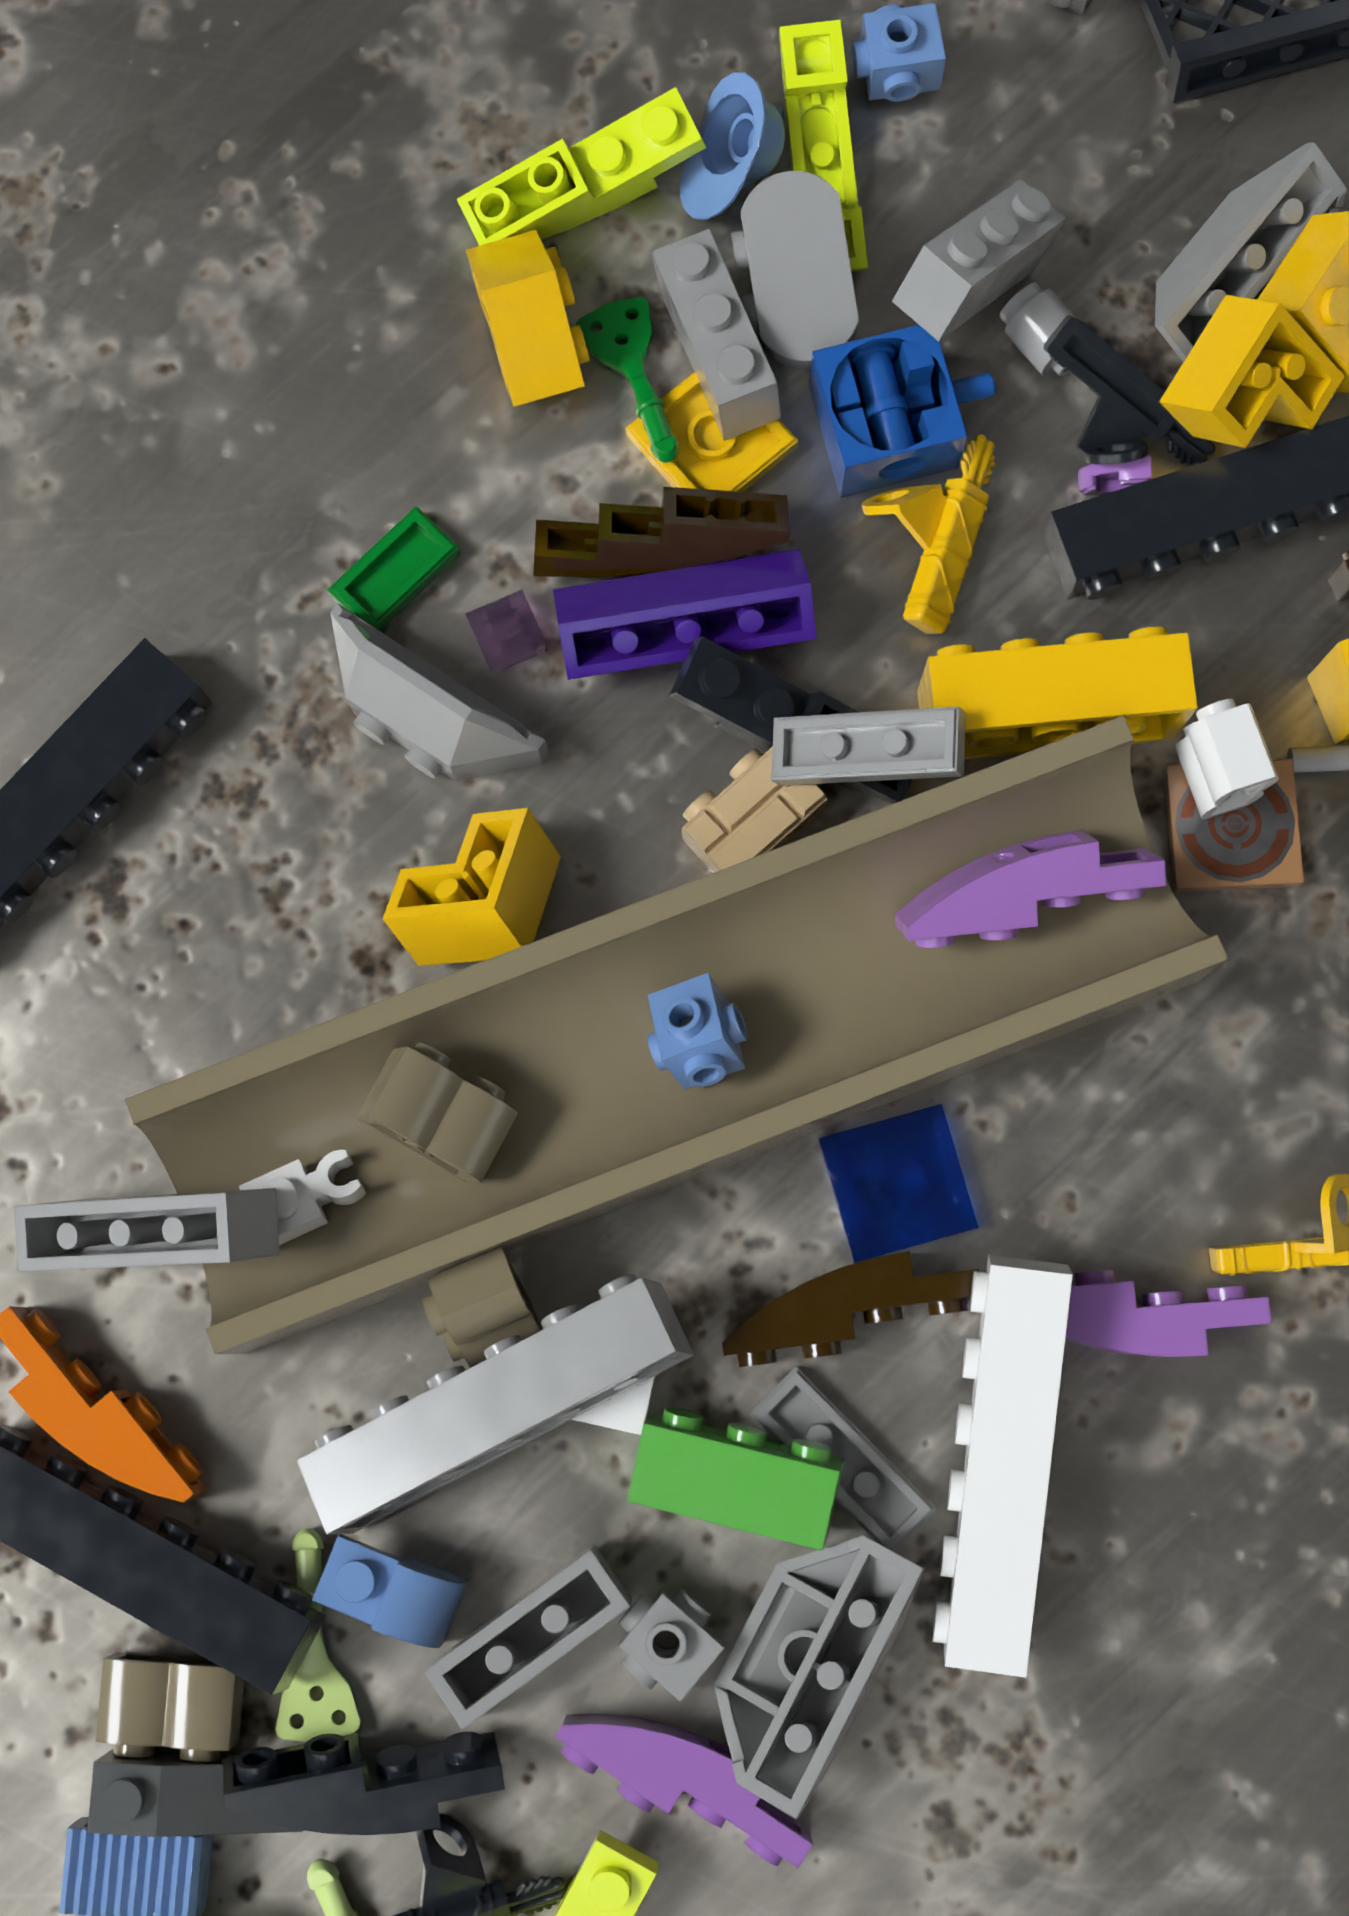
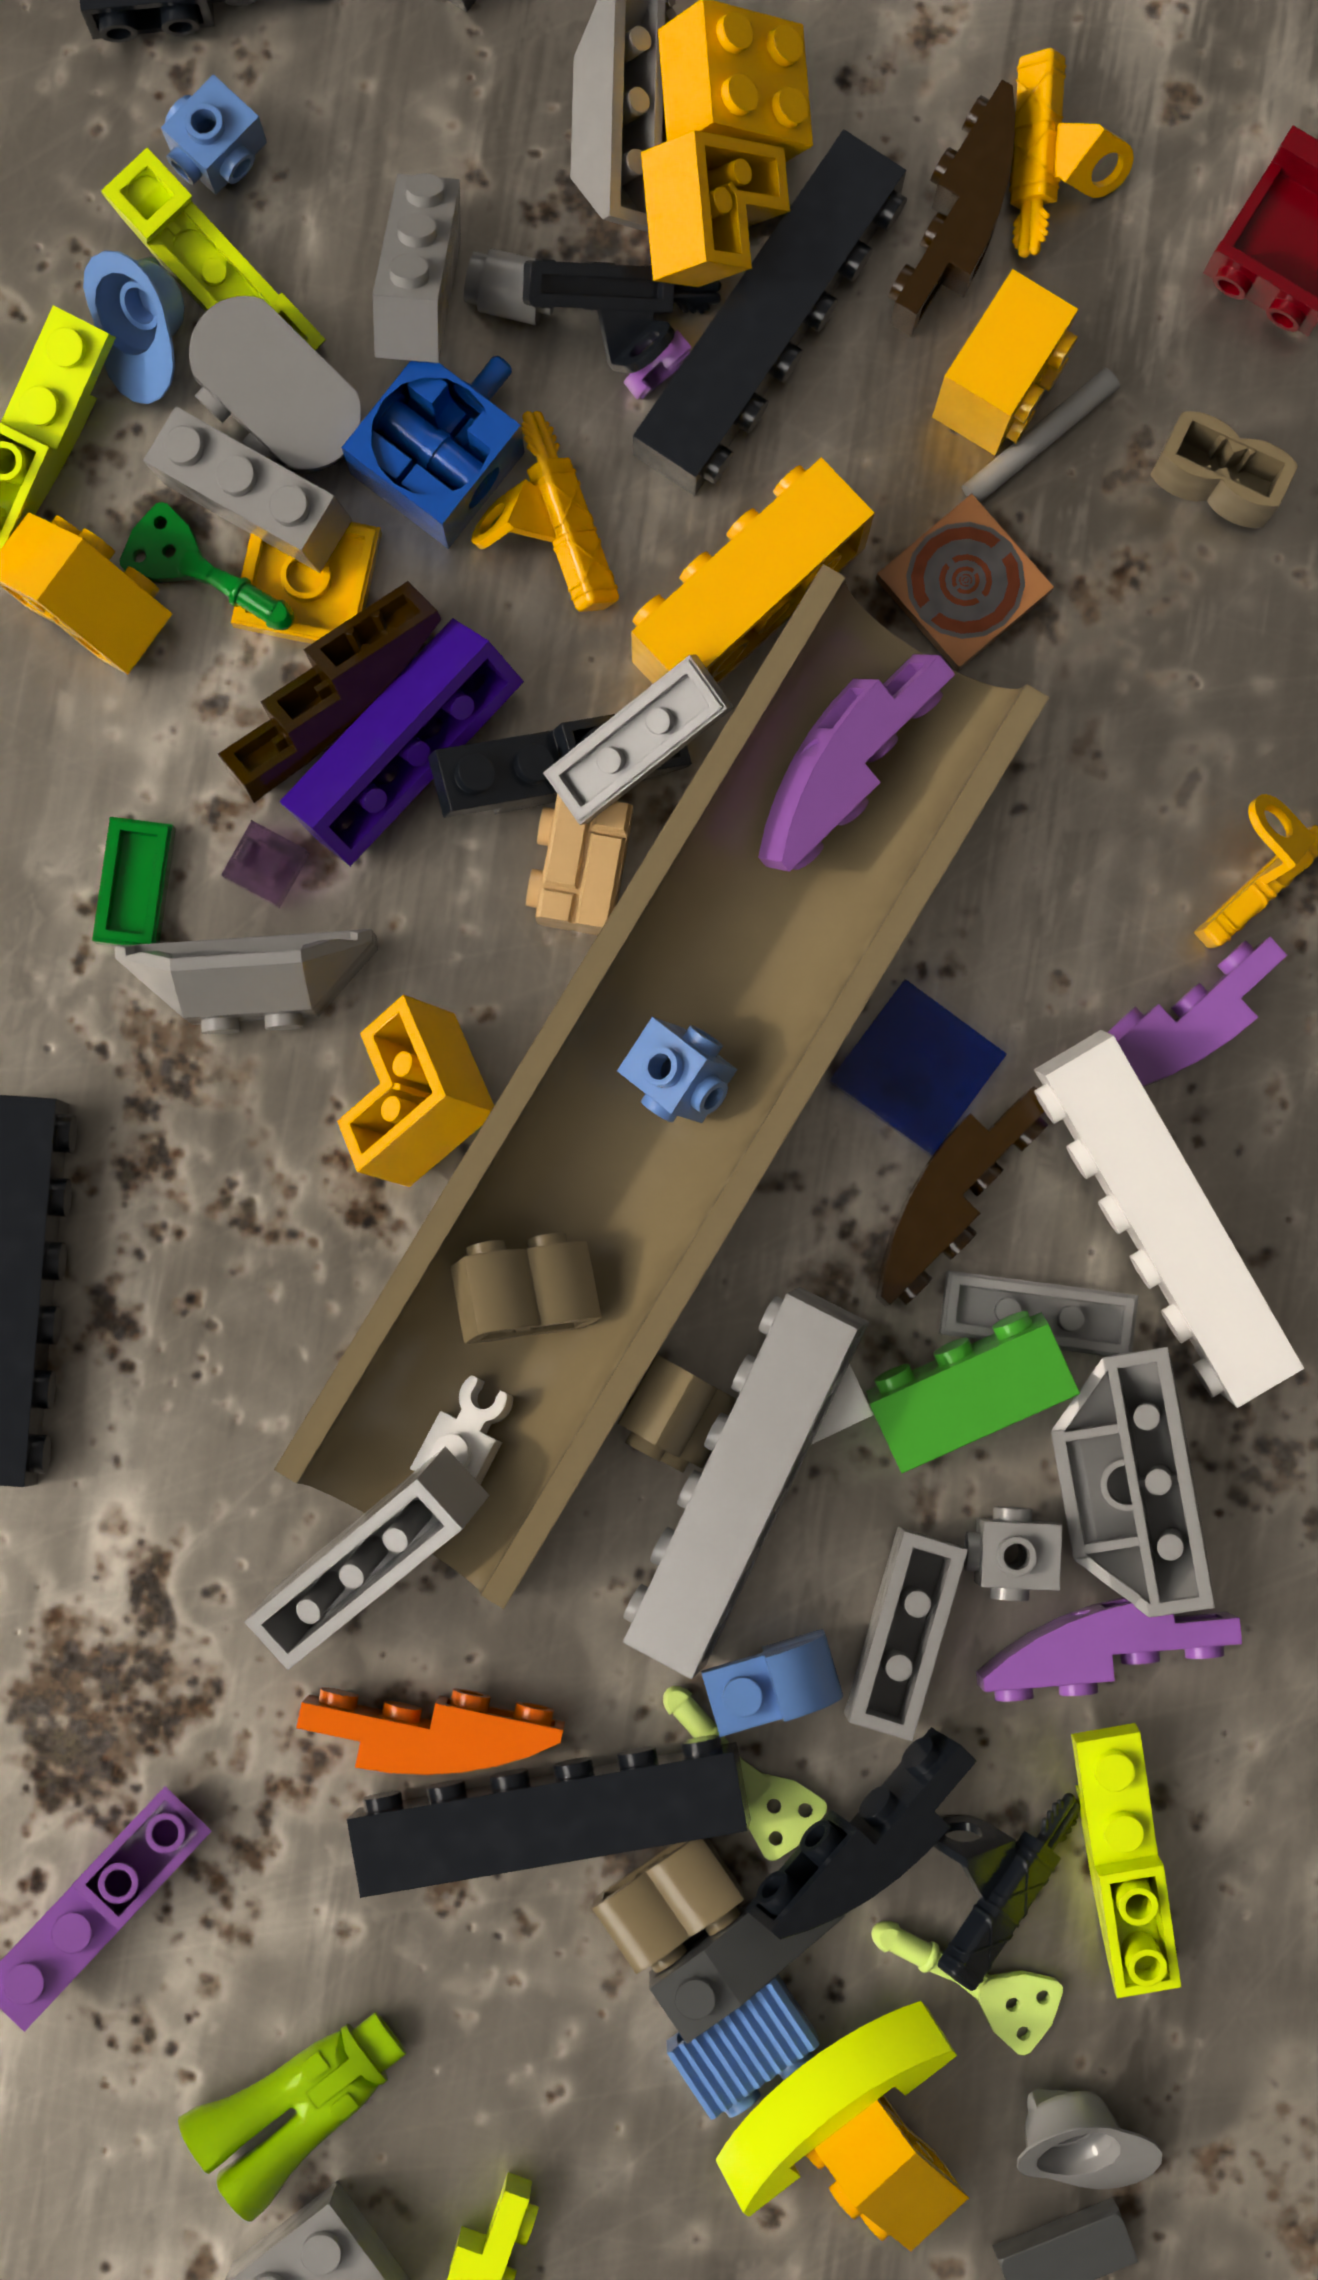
camera: 45 degrees left, 5 degrees up
white brick [1175,699,1279,819] -> none

